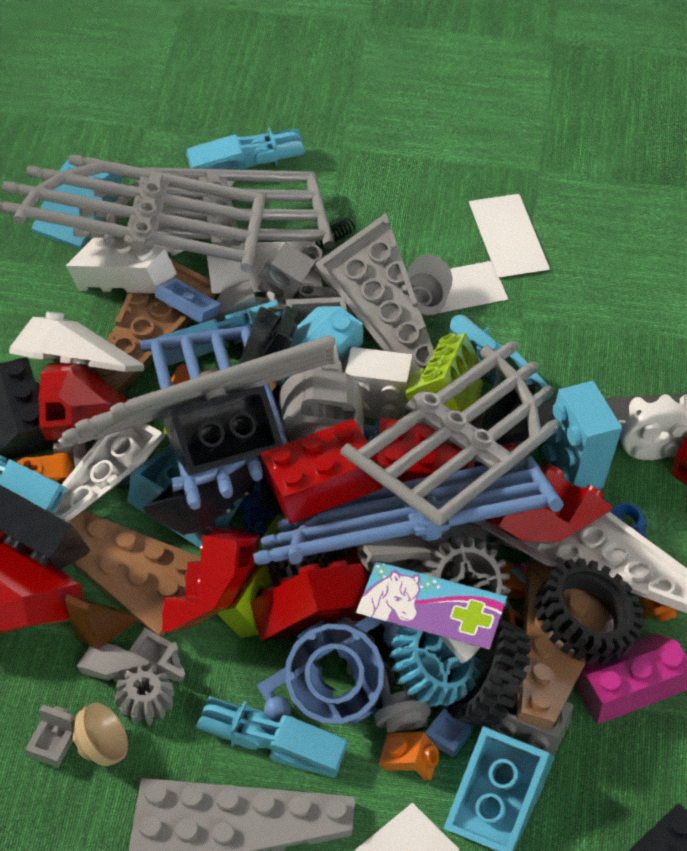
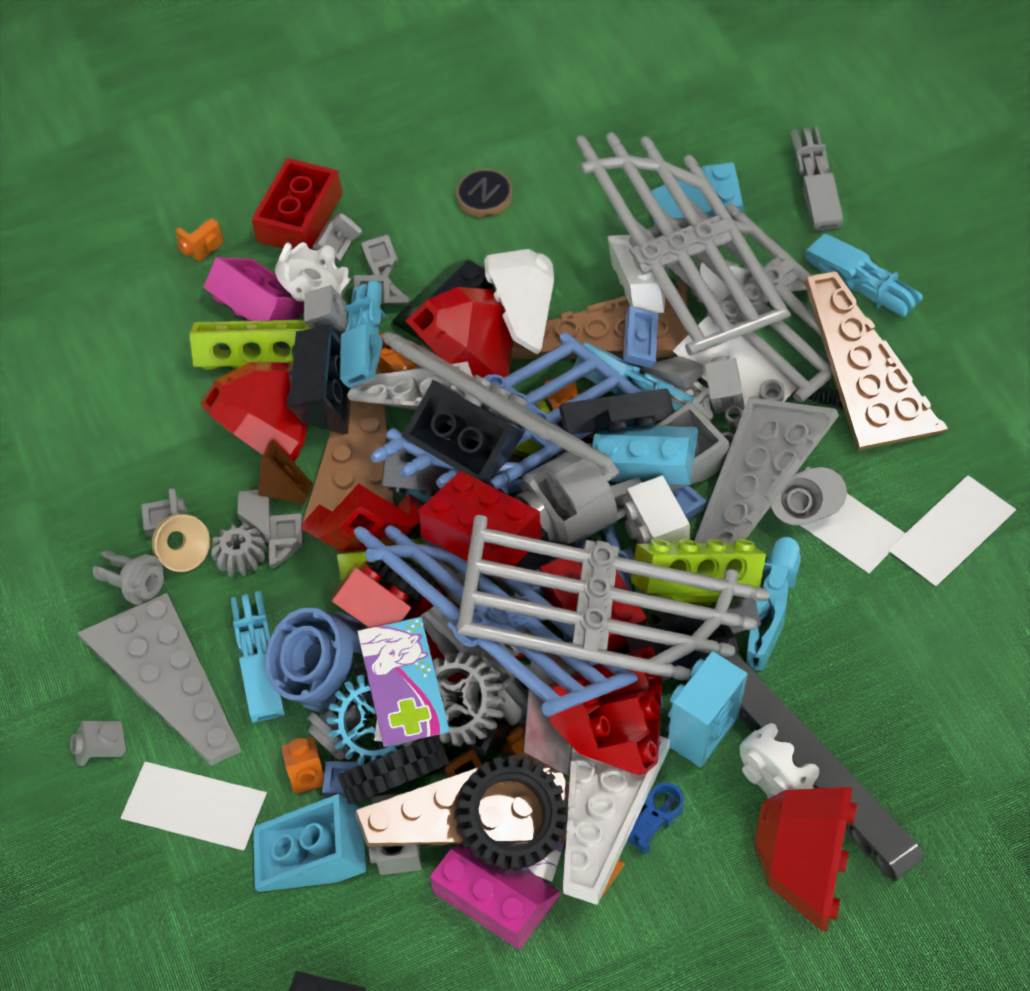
camera: 65 degrees right, 5 degrees up
none -> light grey piece [93,550,164,605]
none -> light grey arm [790,127,843,232]
none -> wing [804,271,948,451]

